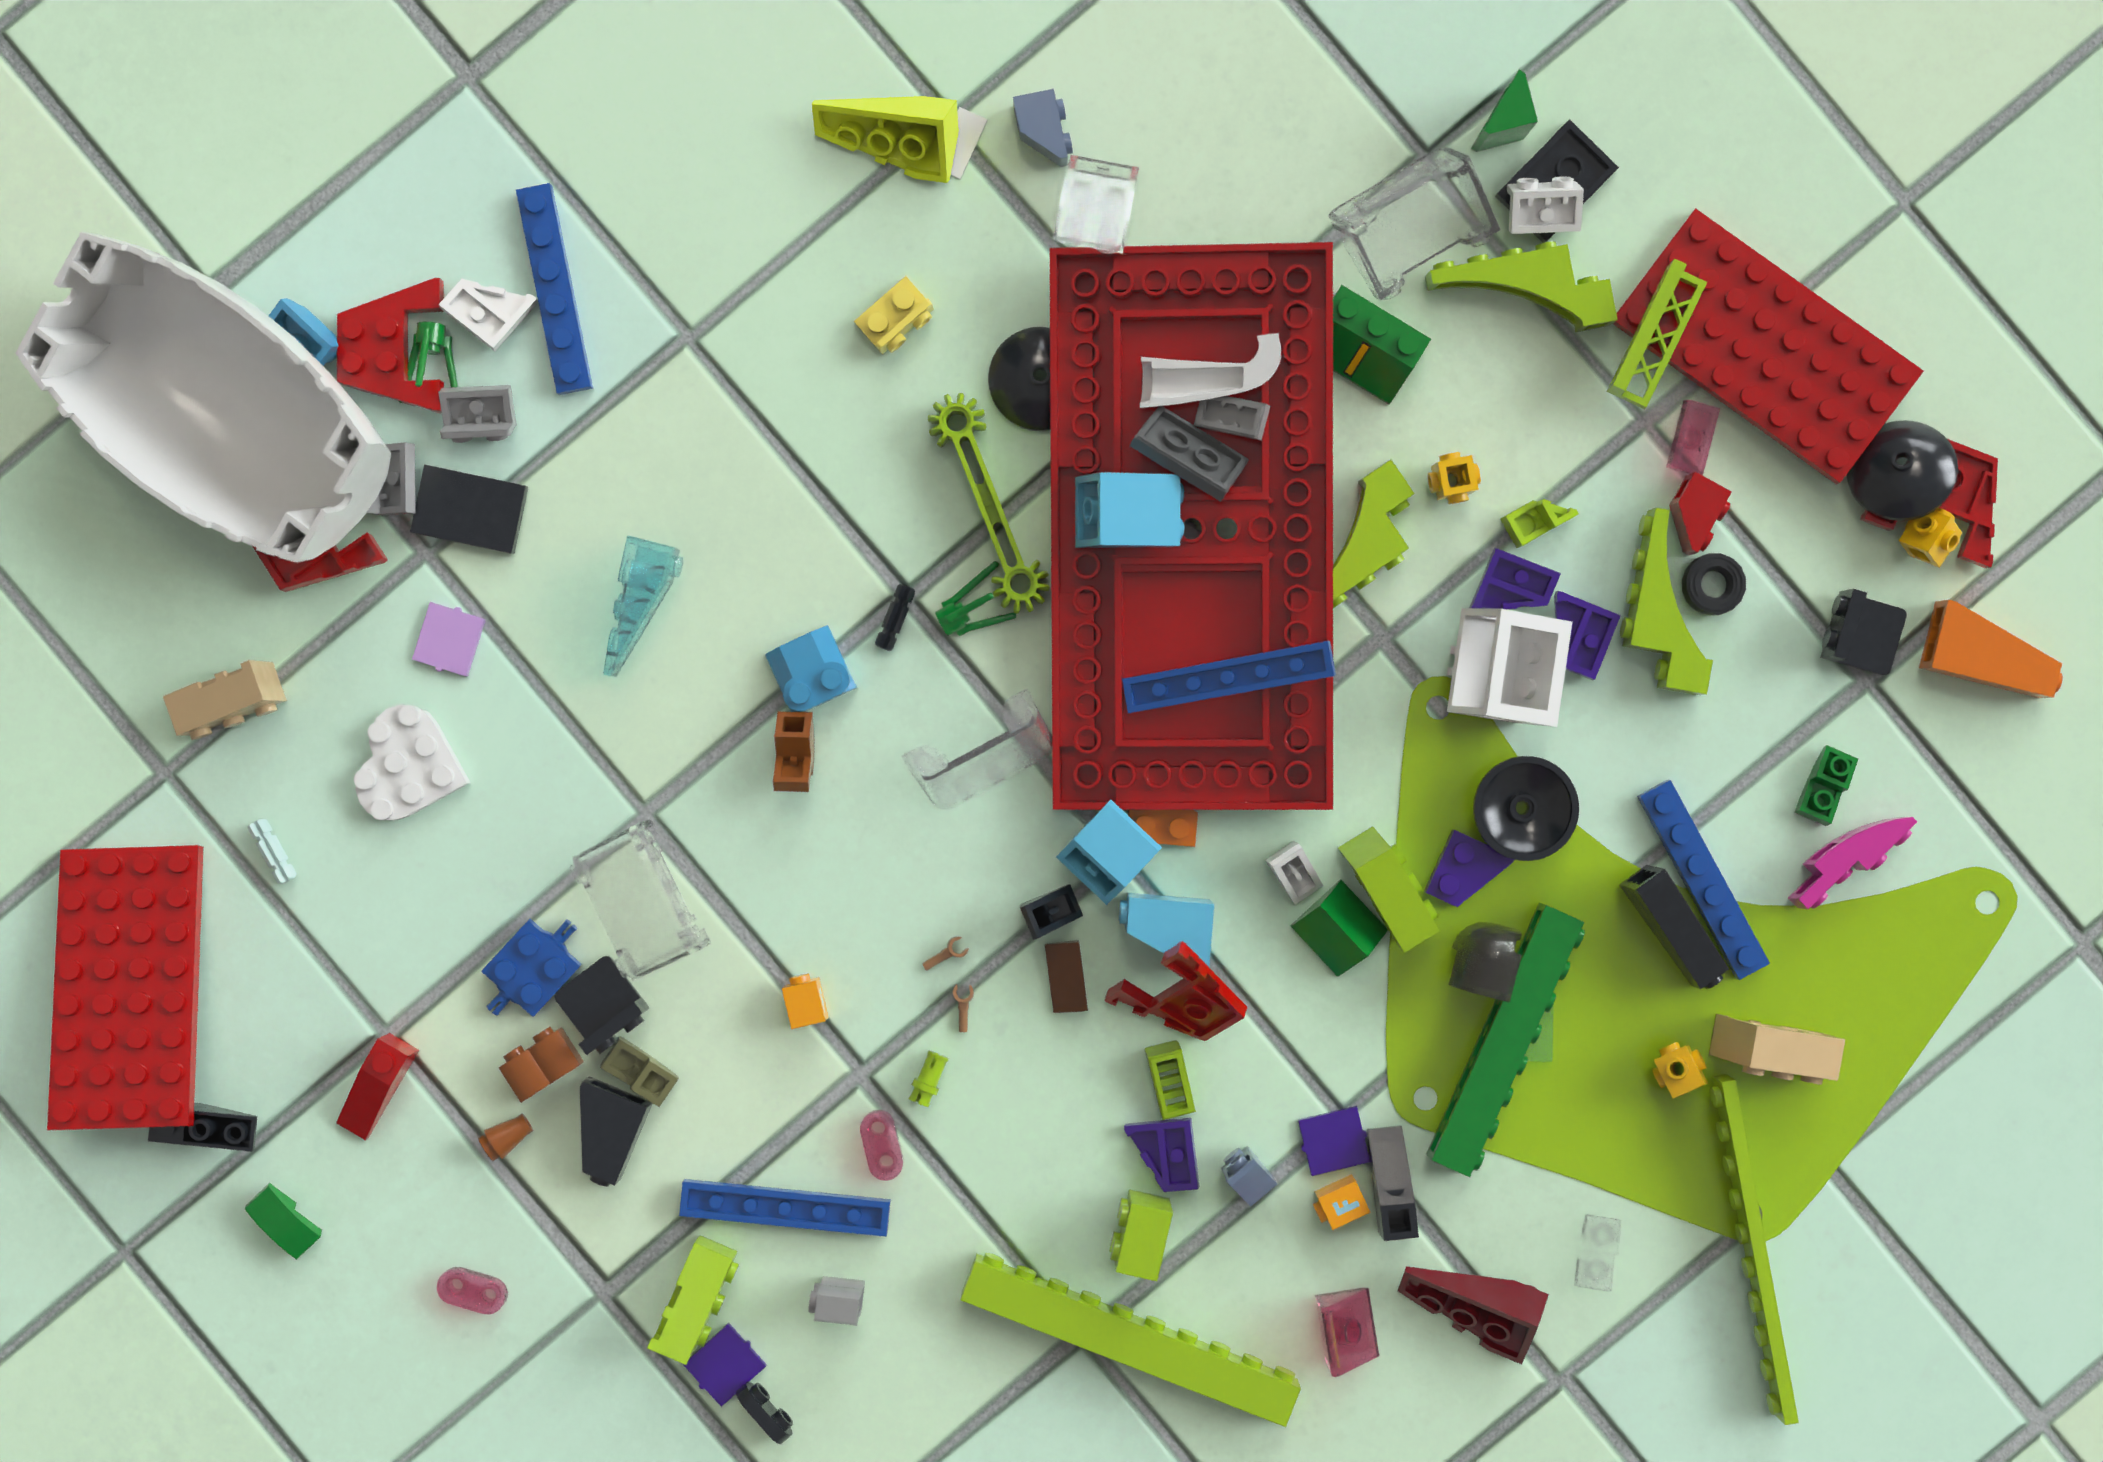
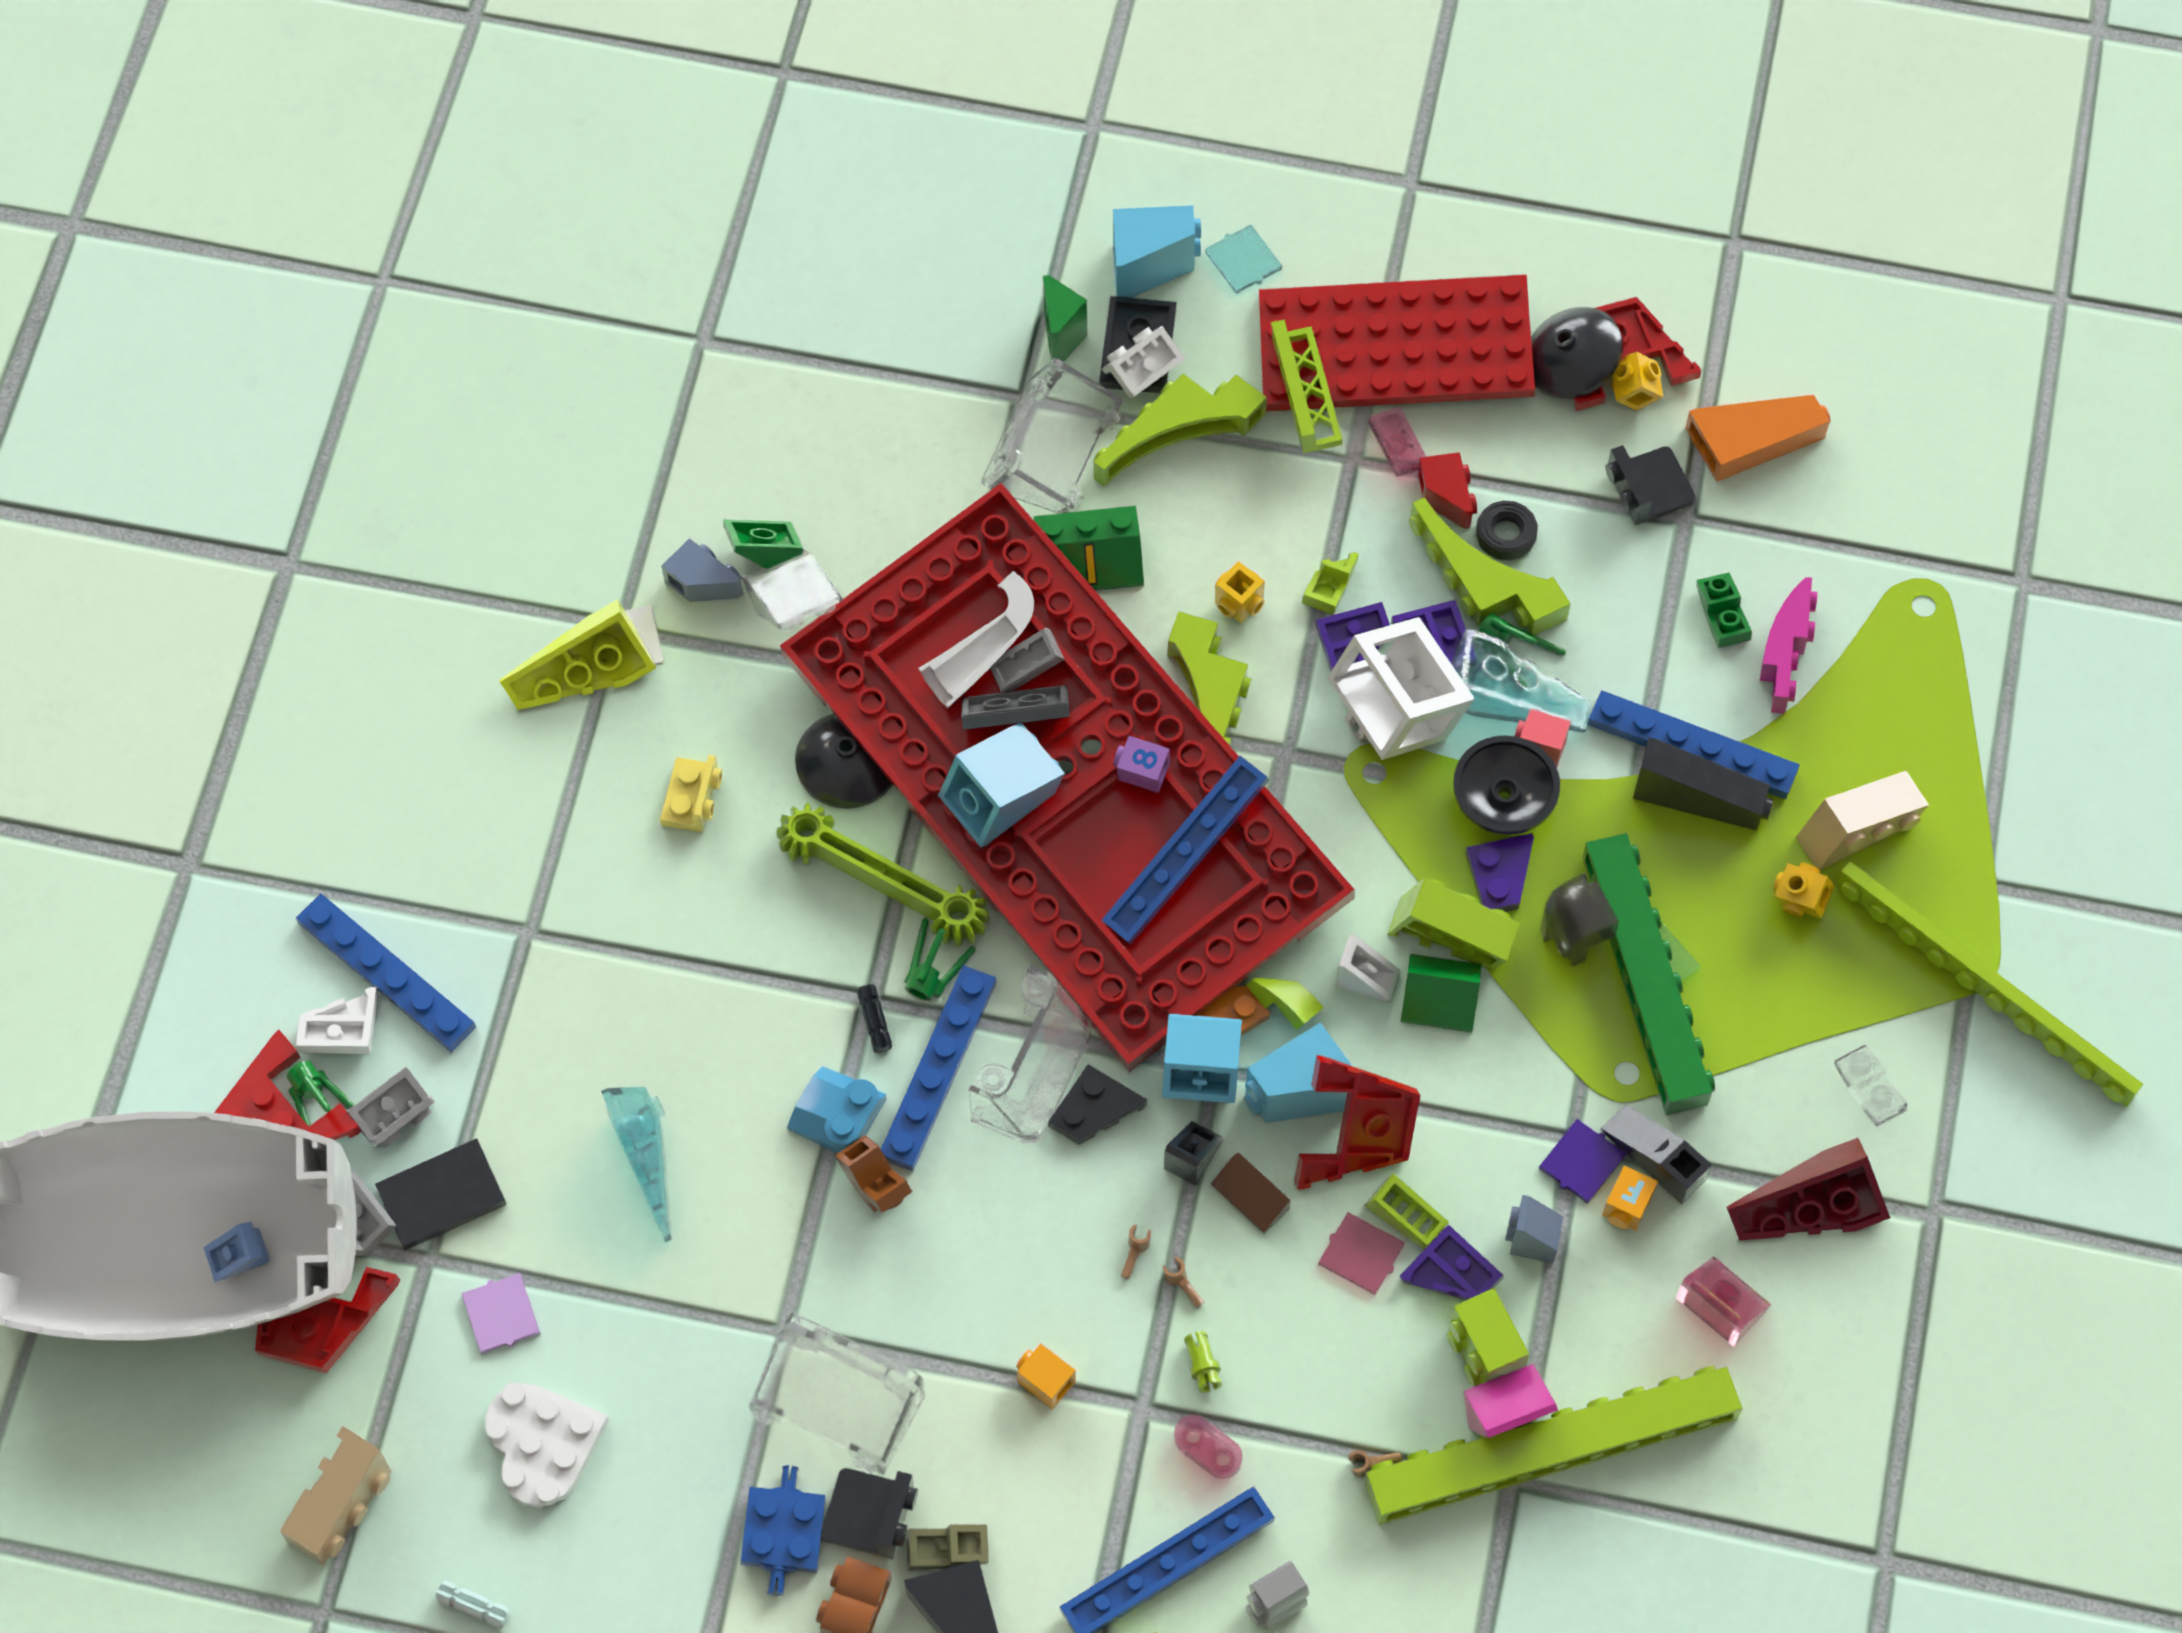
camera: 40 degrees left, 25 degrees down
none -> medium blue slope [203,1221,269,1282]
none -> green slope [723,519,803,569]
none -> blue plate [881,965,997,1172]
none -> black wing [1048,1064,1147,1145]
none -> medium azure slope [1113,205,1201,298]
none -> medium lavender brick [1113,736,1170,793]
none -> clear light blue piece [1205,224,1282,294]
none -> lime slope [1246,978,1324,1030]
none -> clear pink piece [1318,1212,1405,1295]
none -> medium nougat hand [1348,1450,1402,1477]
none -> clear light blue wedge [1451,628,1590,733]
none -> dark pink slope [1464,1364,1558,1438]
none -> green plant [1477,613,1566,689]
none -> coral brick [1514,709,1571,767]

